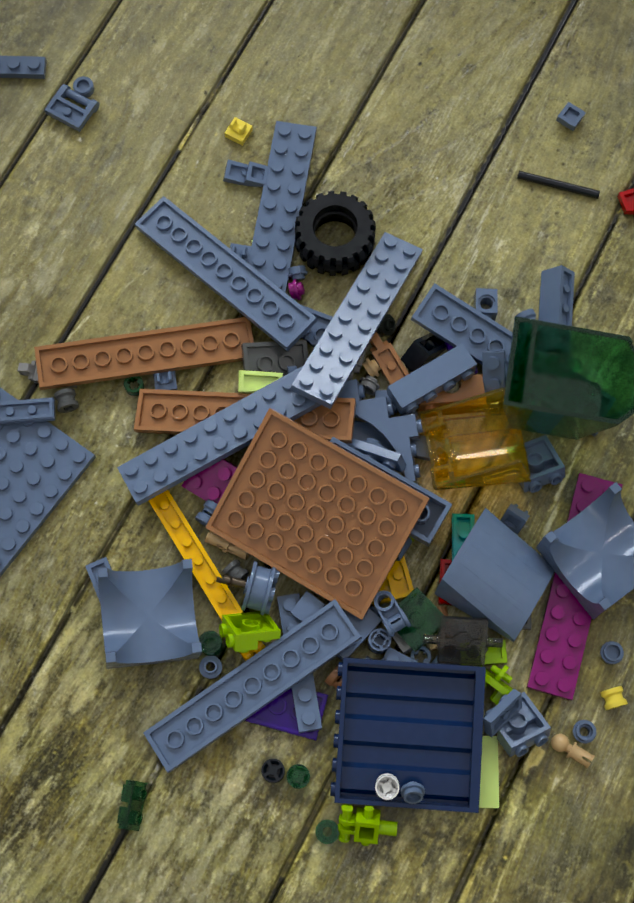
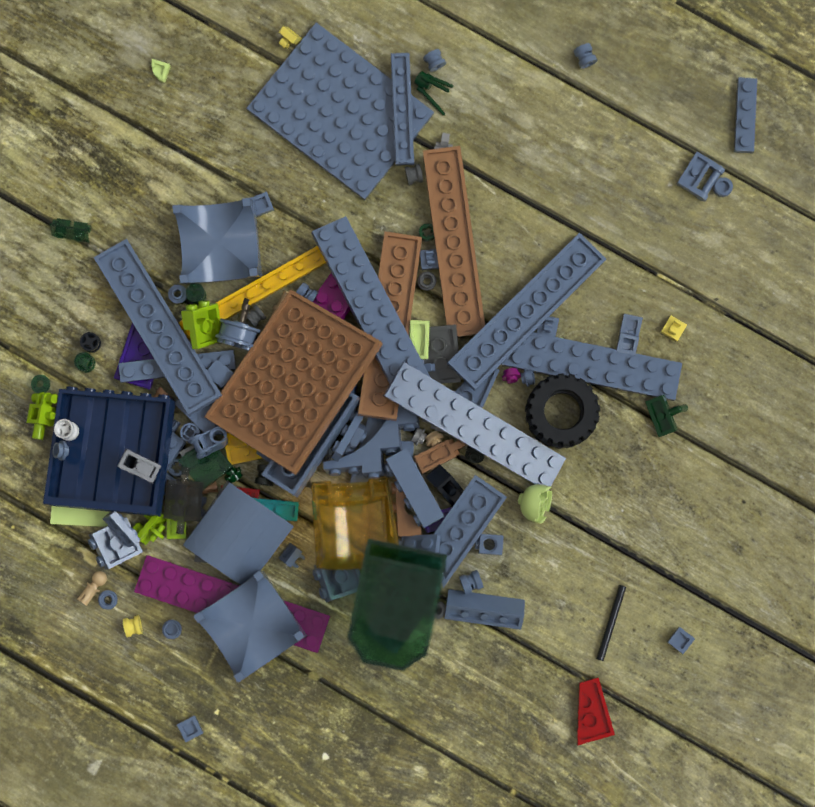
camera: 90 degrees right, 10 degrees up
none -> slope [117,449,161,483]
none -> dark green plate [224,466,243,484]
none -> pearl dark grey wheel [255,464,274,486]
none -> dark grey plate [417,272,436,291]
none -> yellowish green cylinder [518,484,552,524]
none -> dark green plate [645,394,688,437]

